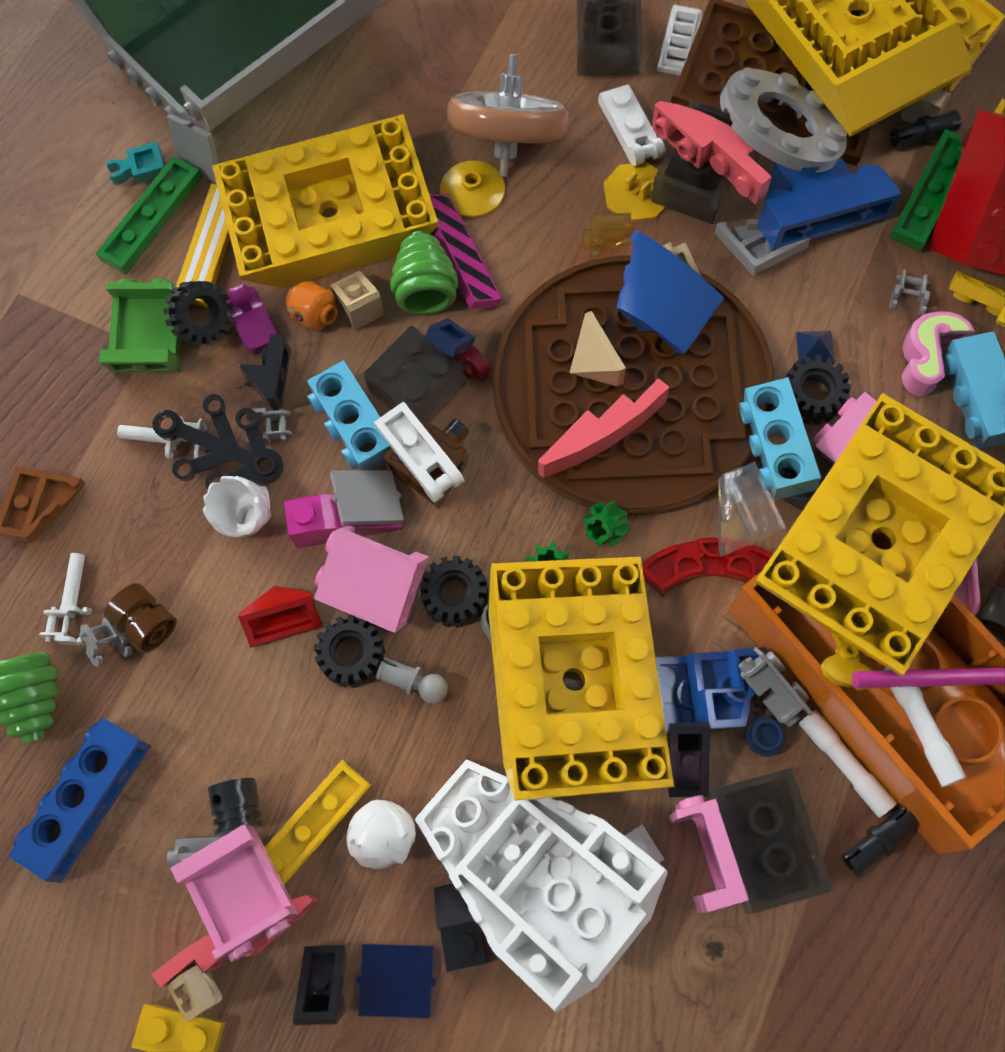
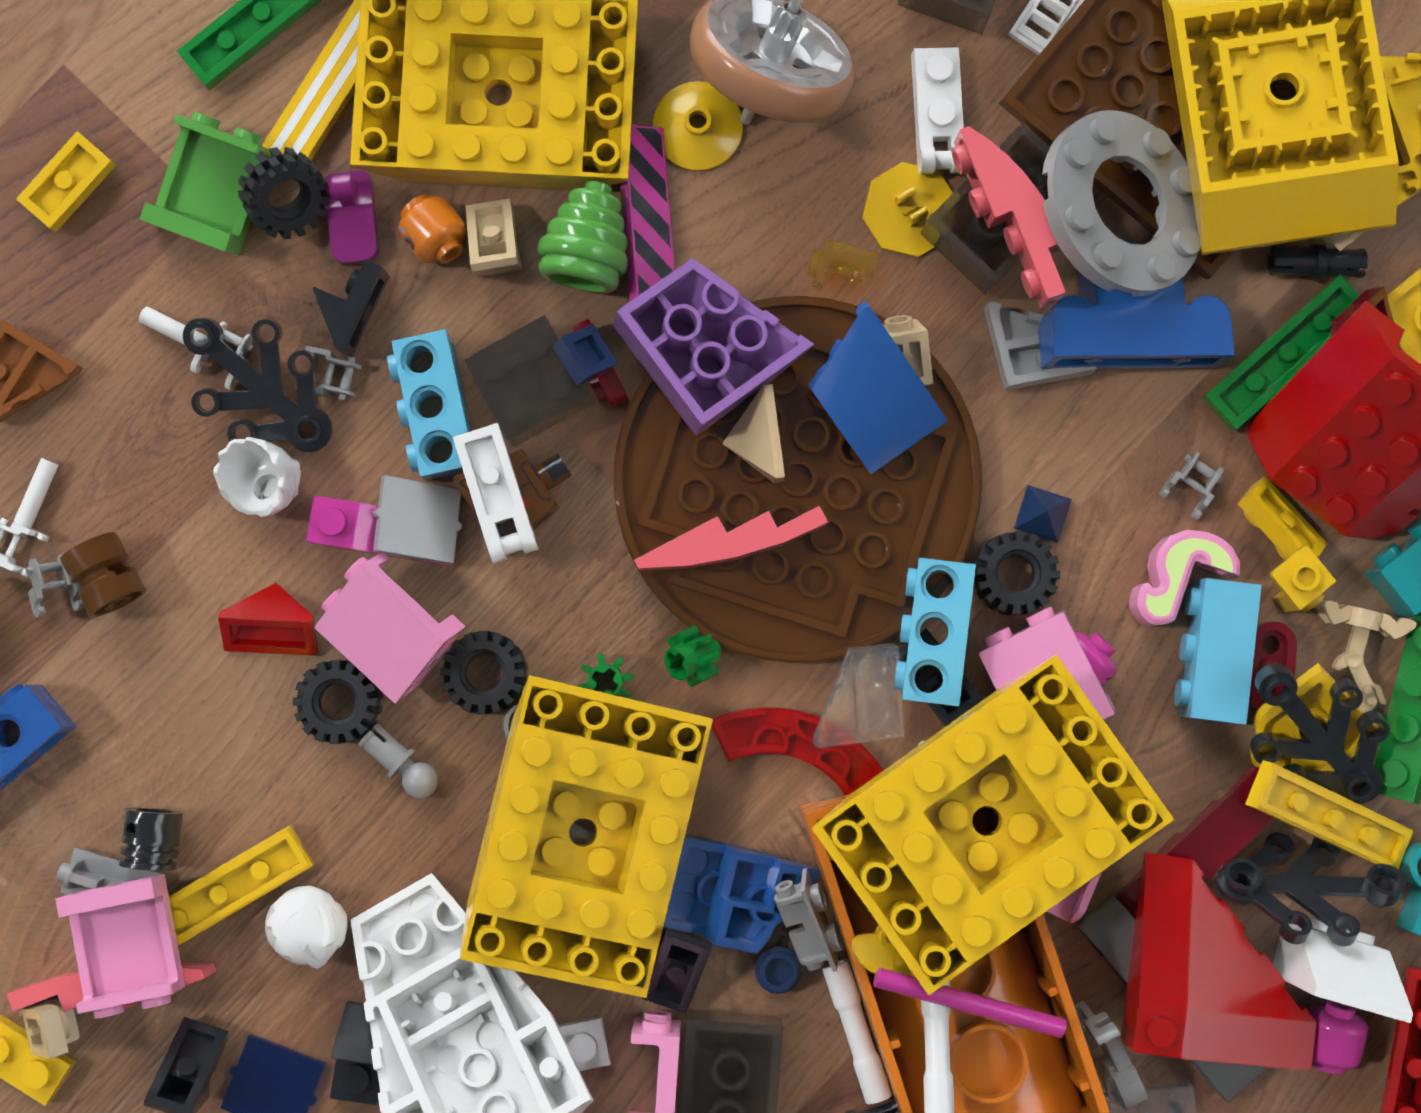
camera: 10 degrees right, 15 degrees up
none -> yellow plate [16,131,117,233]
none -> medium lavender wedge [613,258,814,436]

